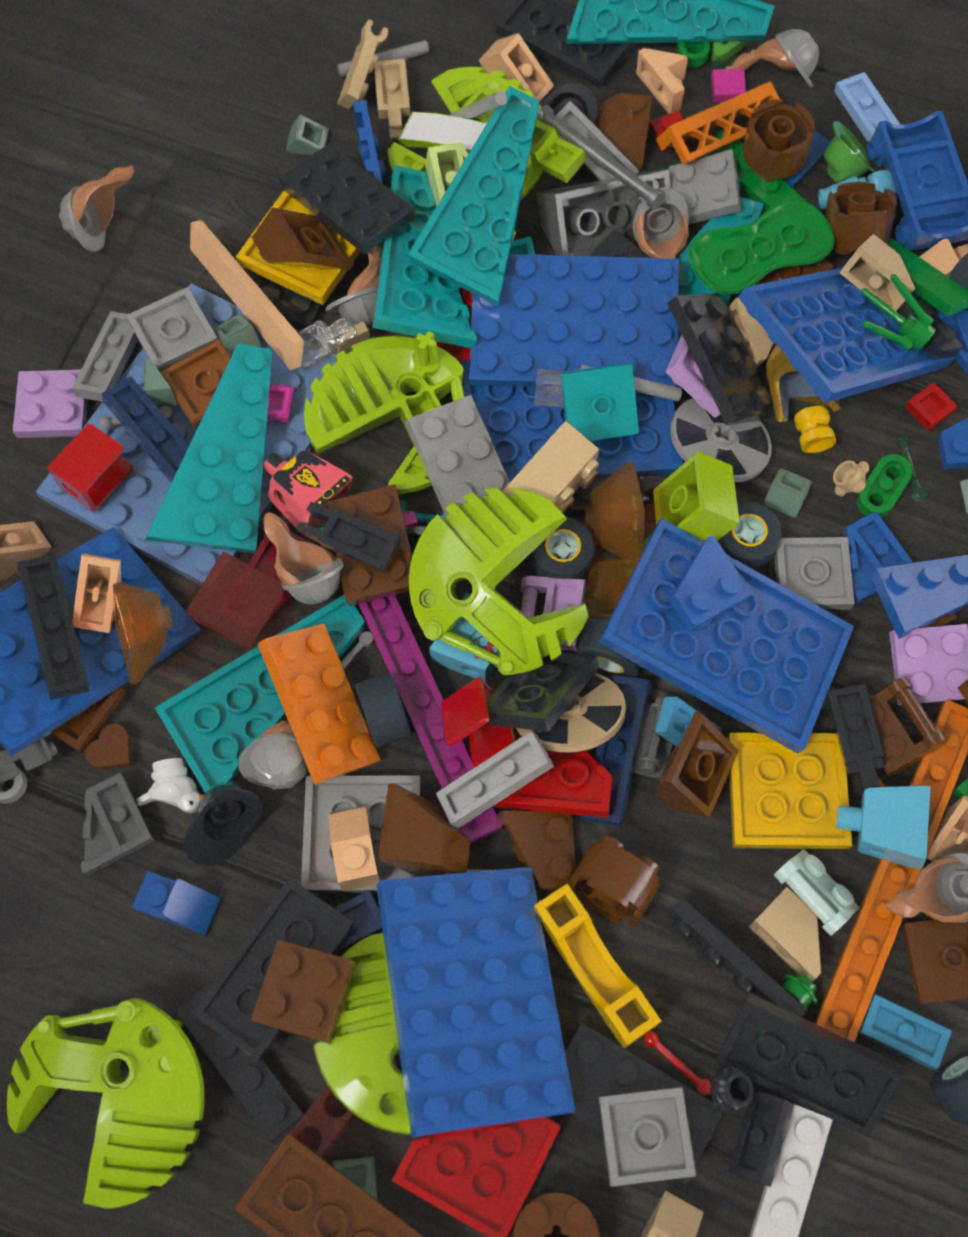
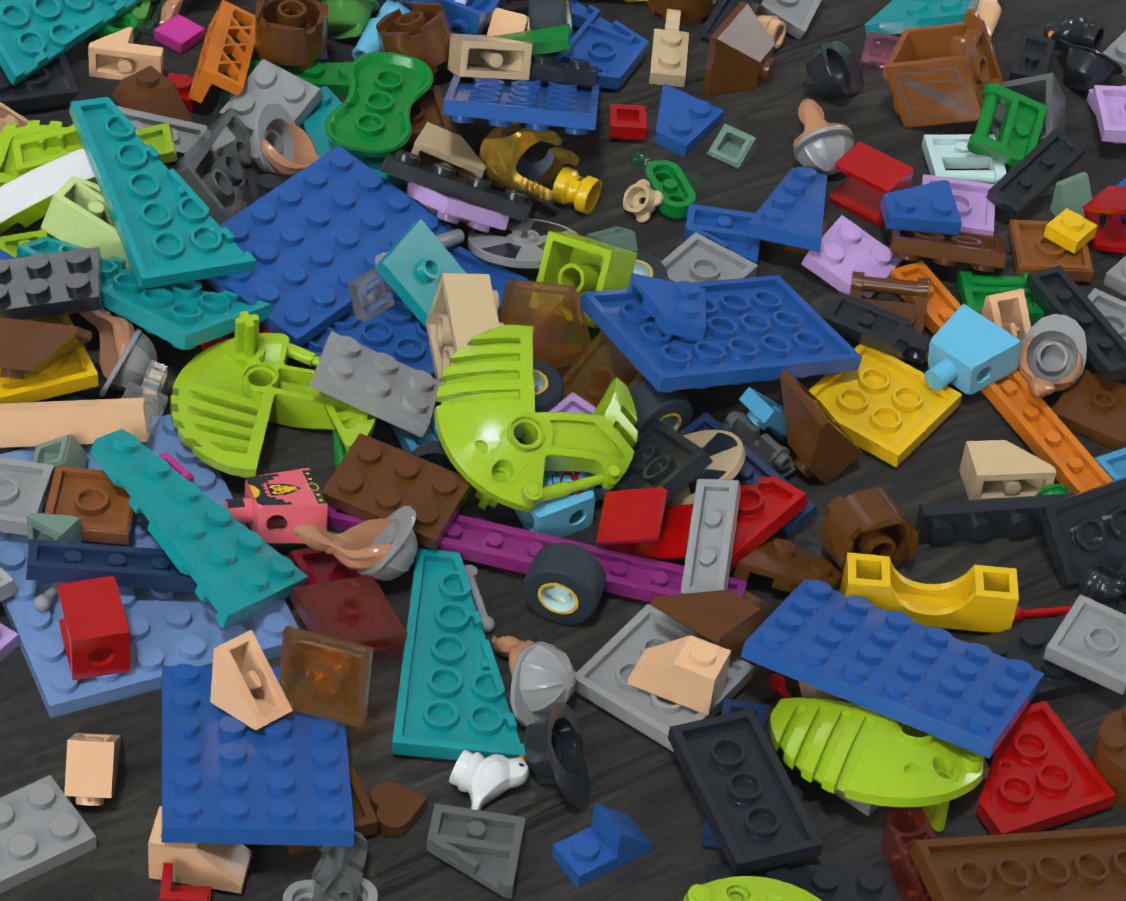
camera: 60 degrees left, 25 degrees down
black plate [17,555,89,700] -> none
reddish brown plate [251,940,357,1045] -> none
orange plate [258,624,381,785] -> none
black hinge [296,502,402,574] -> none
light grey bar [451,91,507,119] -> none
flat silver bar [537,105,665,210] -> none
light aqua plate [774,849,860,936] -> none
green plant [861,274,936,351] -> none

